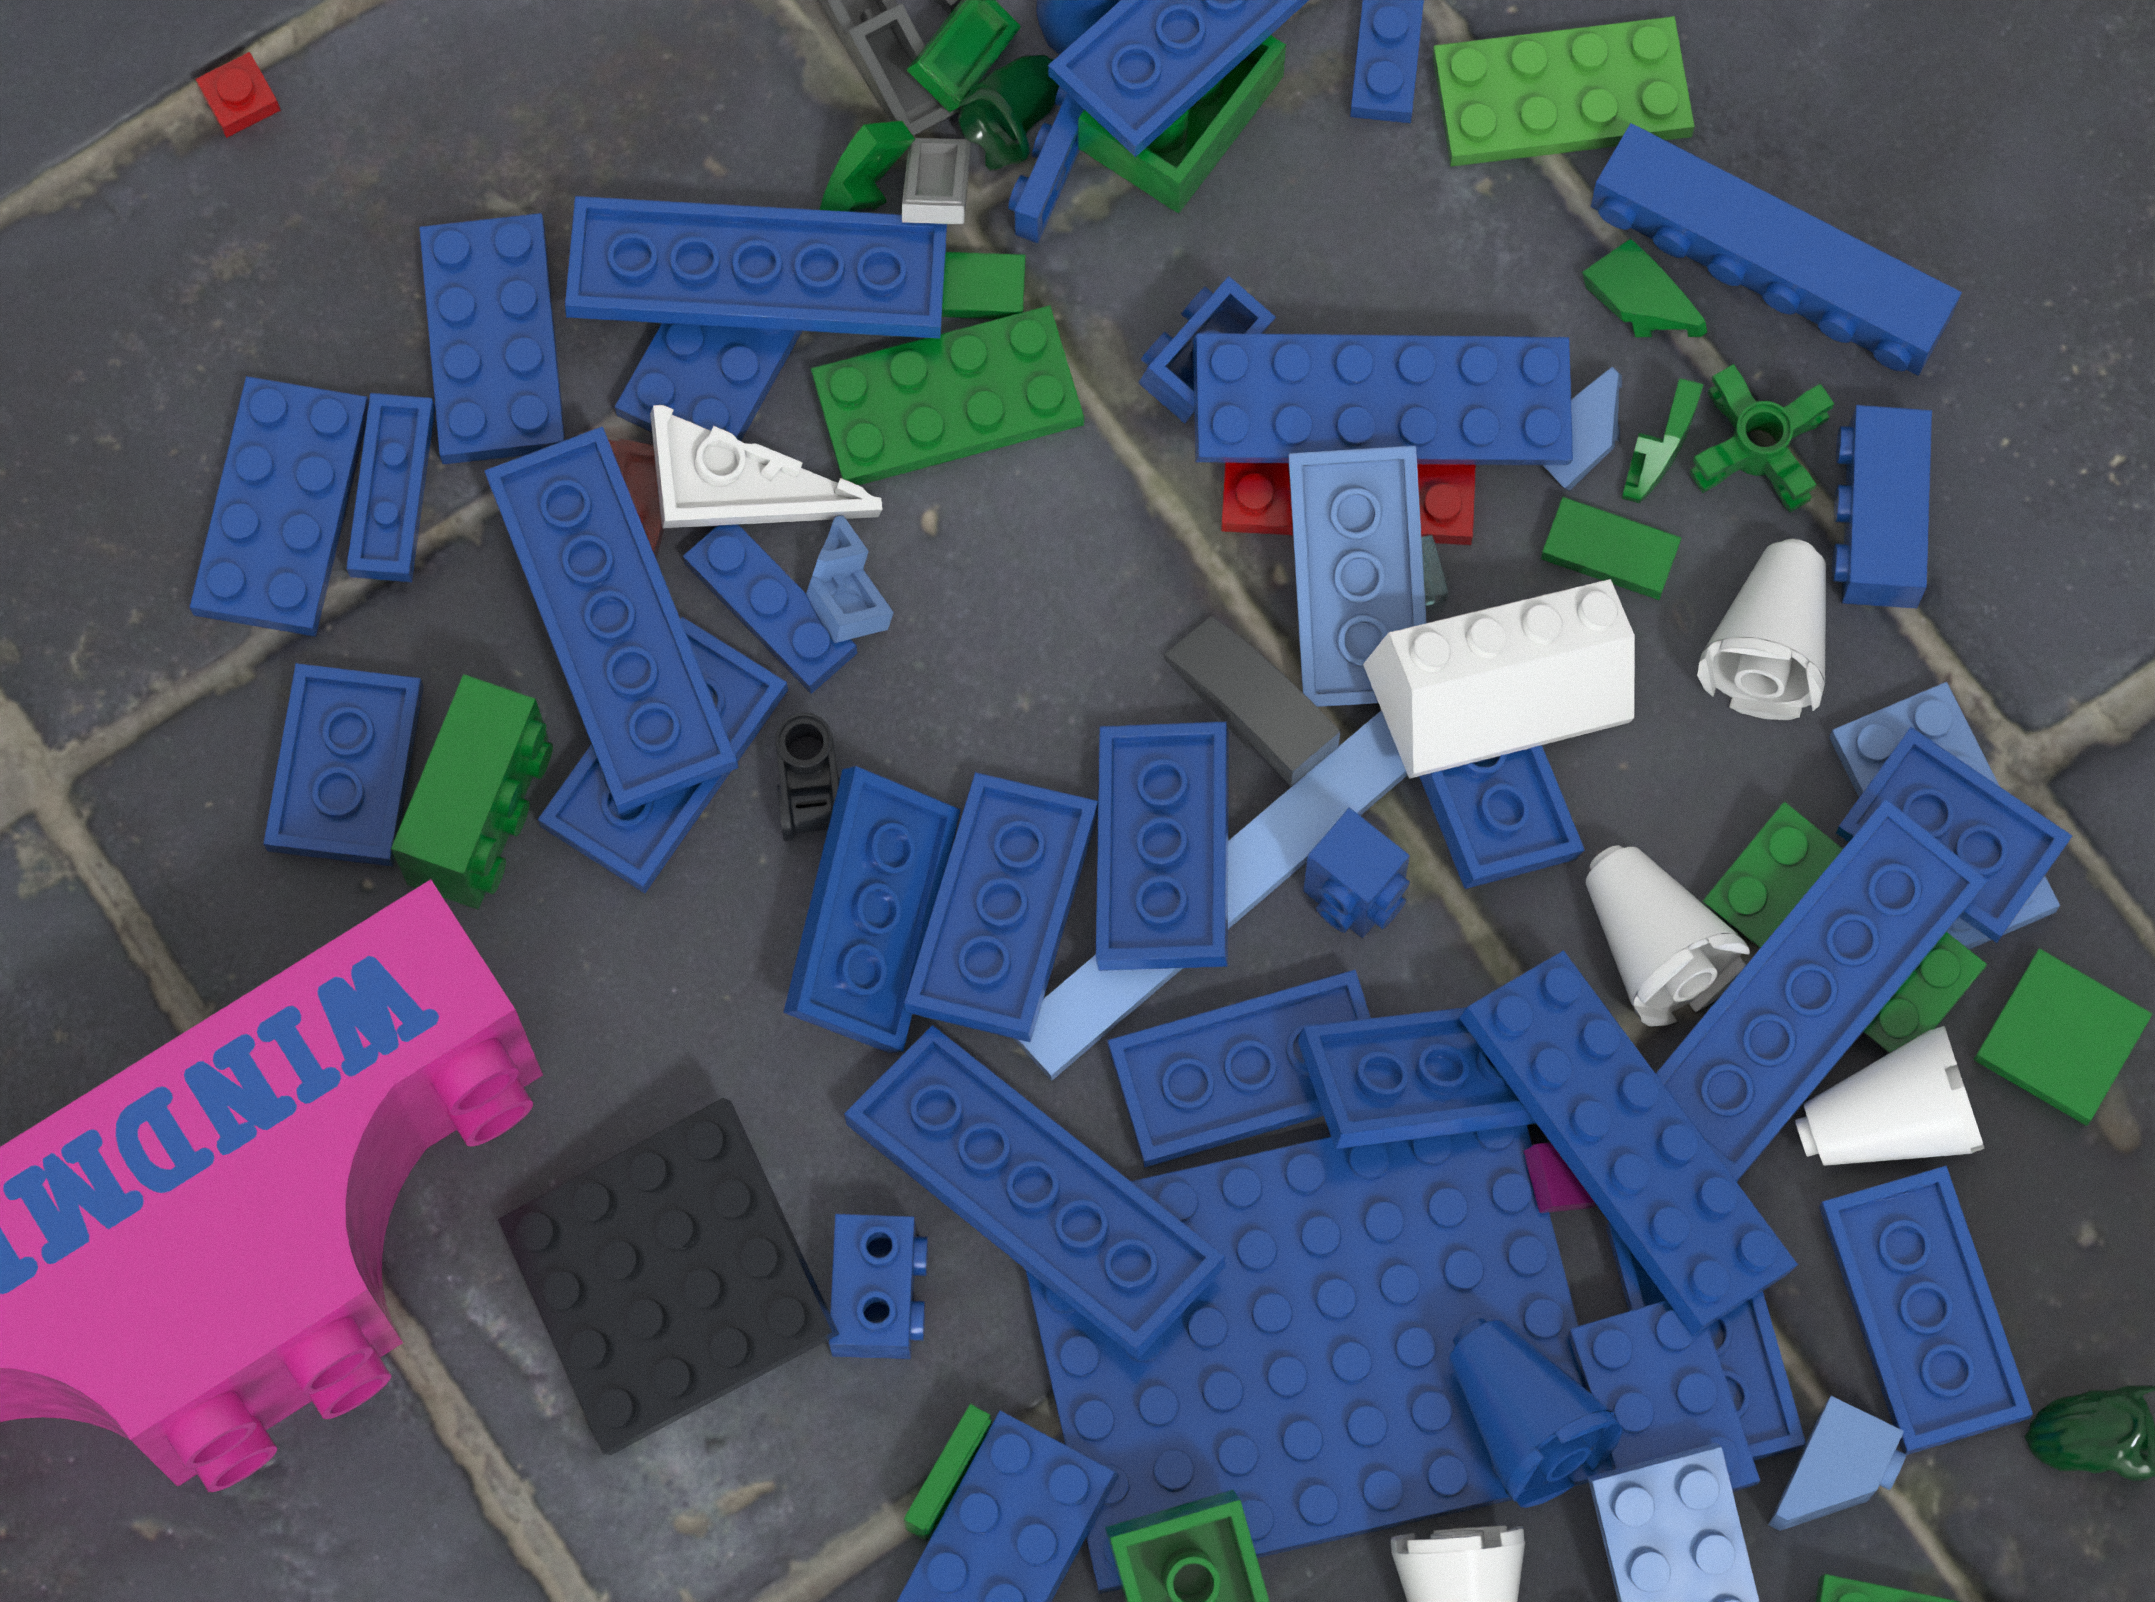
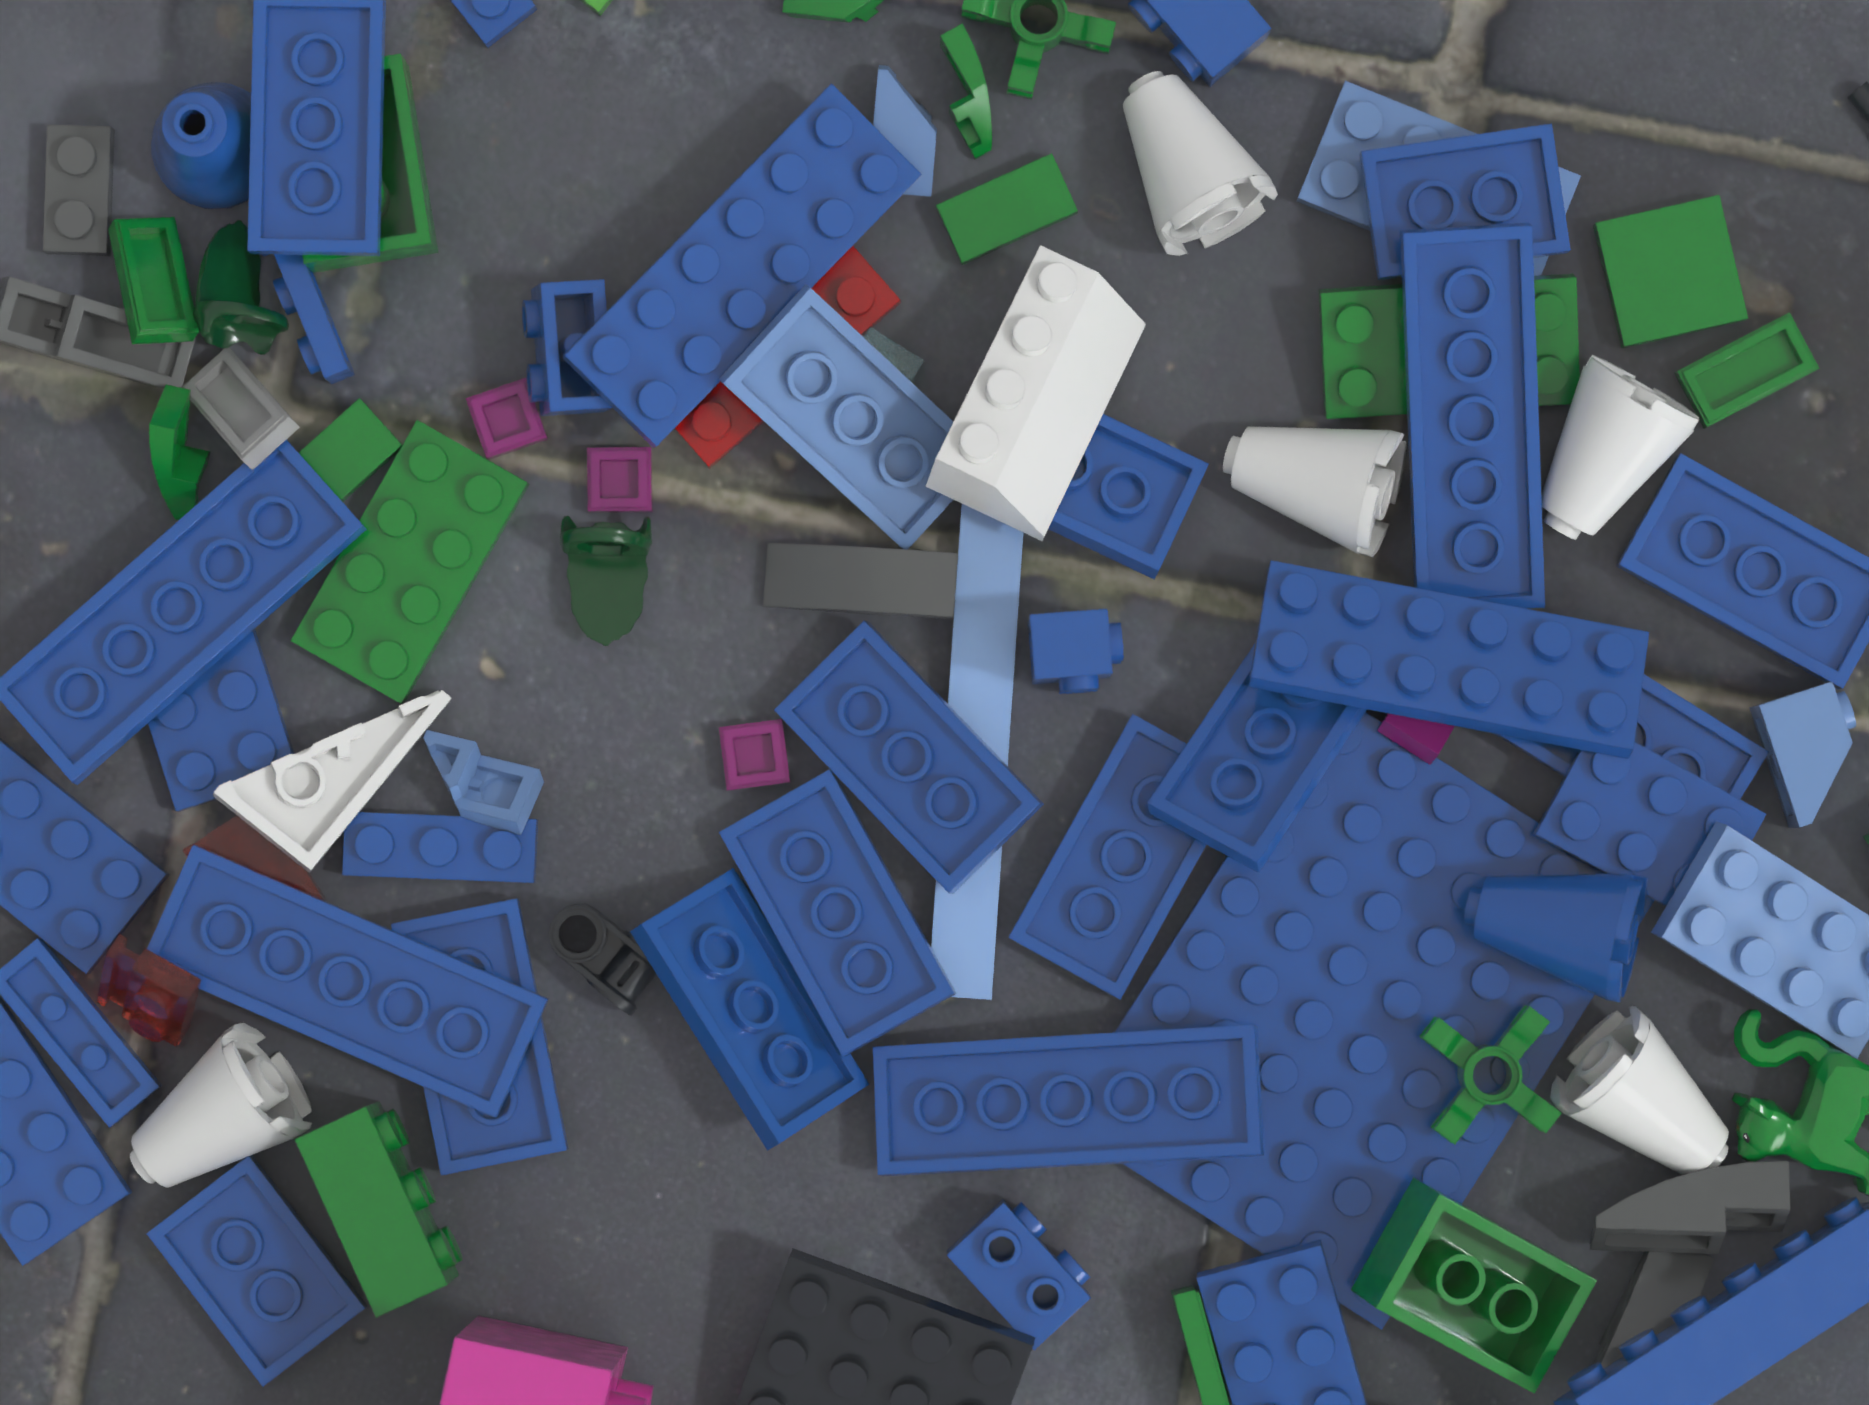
camera: 45 degrees left, 15 degrees up
none -> clear red plate [96,934,201,1047]
none -> white cone [130,1023,312,1188]
none -> magenta tile [466,377,548,460]
none -> dark green piece [560,516,652,646]
none -> magenta tile [587,447,653,513]
none -> magenta tile [719,719,791,791]
none -> green pin [1418,1005,1562,1145]
none -> green tile [1674,312,1819,429]

